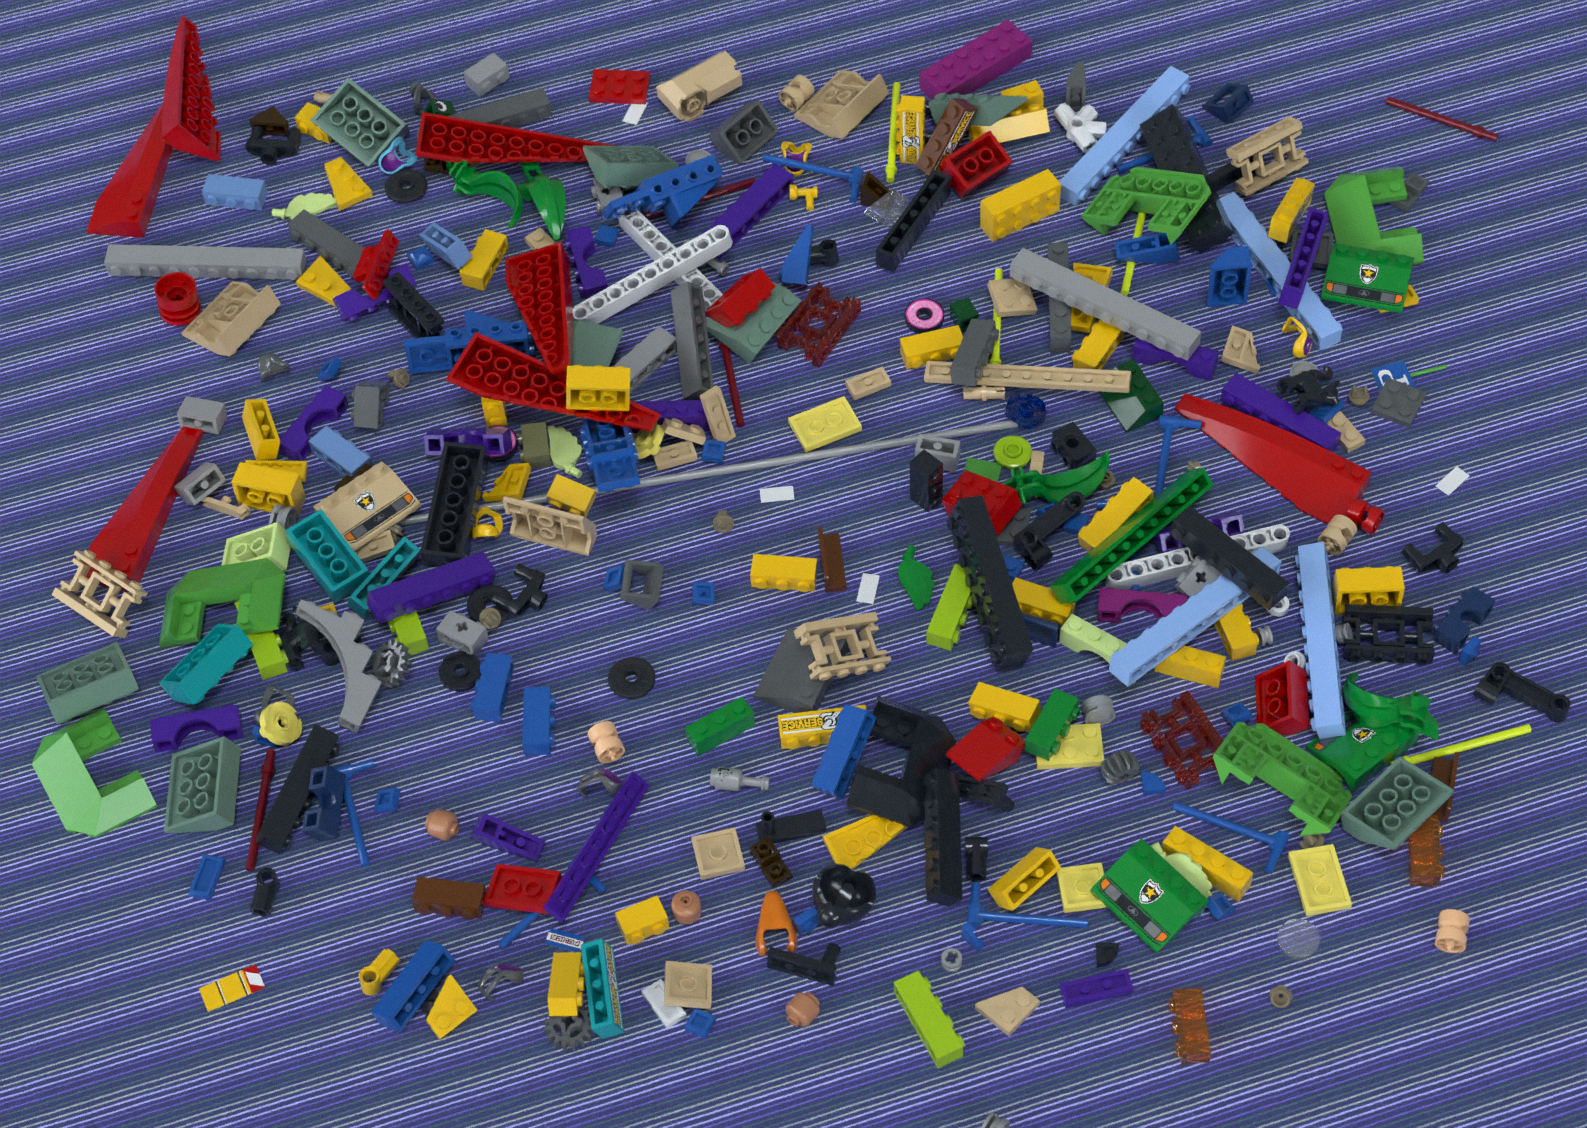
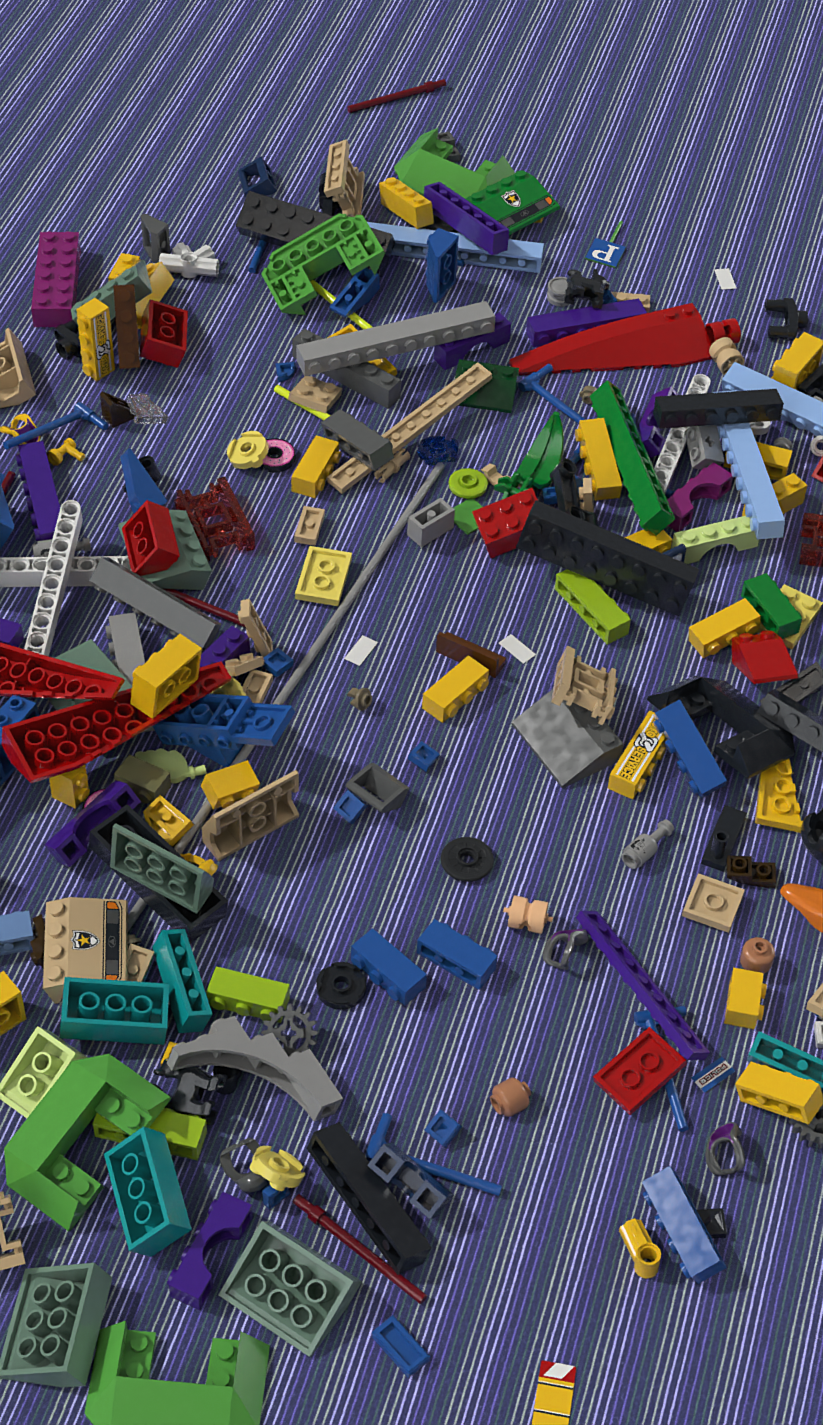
camera: 60 degrees left, 5 degrees down
black piece [250,867,280,917] -> none
light grey wheel [269,504,297,529] -> none
dark purple brick [367,551,495,623] -> none
reddish brown brick [412,876,486,920] -> none
yellow wing [425,975,478,1039] -> none
light grey brick [436,610,489,656] -> none
black wheel [467,585,513,623] -> none
dark purple slope [470,813,545,862] -> none
dark tan plate [479,607,501,629] -> none
black connector [492,563,548,618] -> none
green brick [685,696,755,757] -> none
black brick [876,170,951,273] -> none
neon yellow bar [885,82,900,183] -> none
green animal [897,545,935,611] -> none
black brick [910,449,943,513] -> none
dark green brick [950,297,979,333] -> none
yellow brick [980,169,1061,242] -> none
black brick [1051,422,1097,470] -> none
light blue brick [1059,66,1190,206] -> none
yellow brick [1071,320,1124,370] -> none
light grey wheel [1082,695,1116,726] -> none
tan wing [1220,325,1260,374] -> none
yellow piece [1281,317,1312,358] -> none
dark tan plate [1348,385,1369,406] -> none
dark grey plate [1371,378,1427,428] -> none
none -> sand green slope [110,823,214,913]
none -> light yellow plate [227,431,269,469]
none -> tan plate [579,478,594,512]

